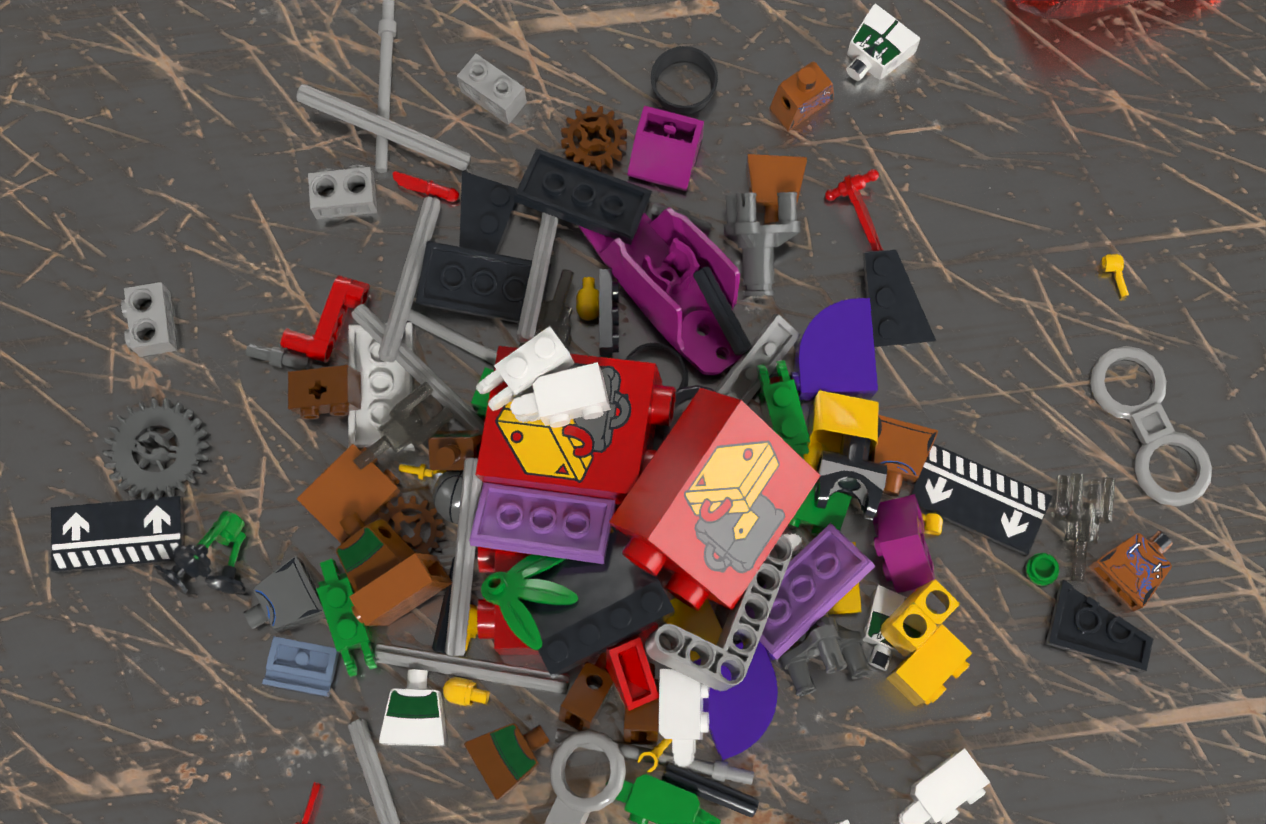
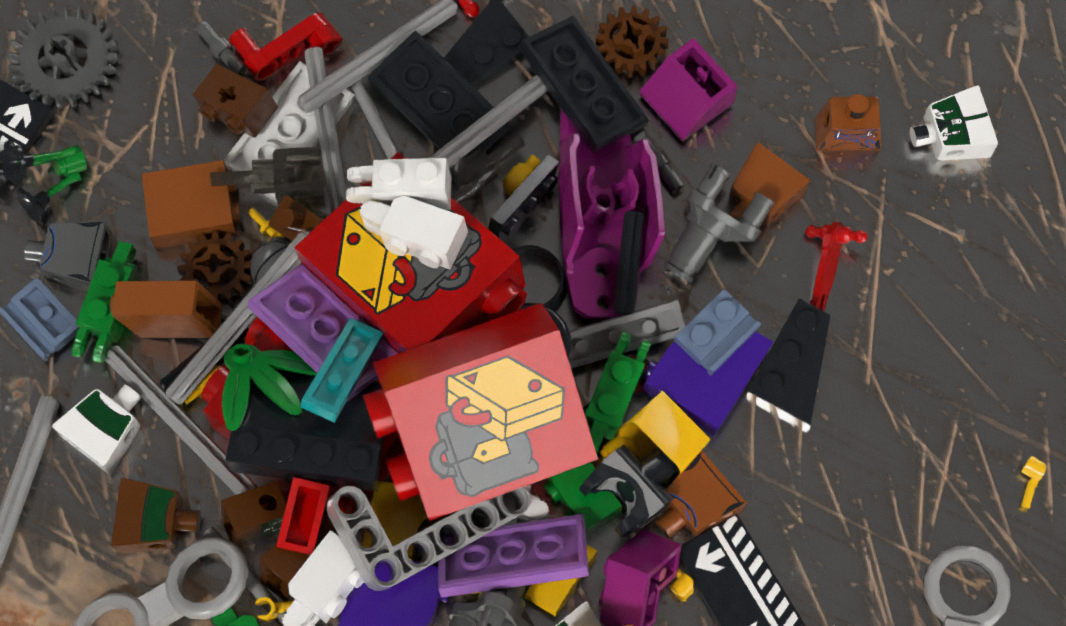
camera: 35 degrees right, 5 degrees down
reddish brown torso [336,512,415,593] -> none
yellow cylinder [443,677,490,706] -> none
black tyre [651,46,718,114] -> none
none -> teal plate [301,318,383,423]
none -> sand blue plate [673,289,761,376]

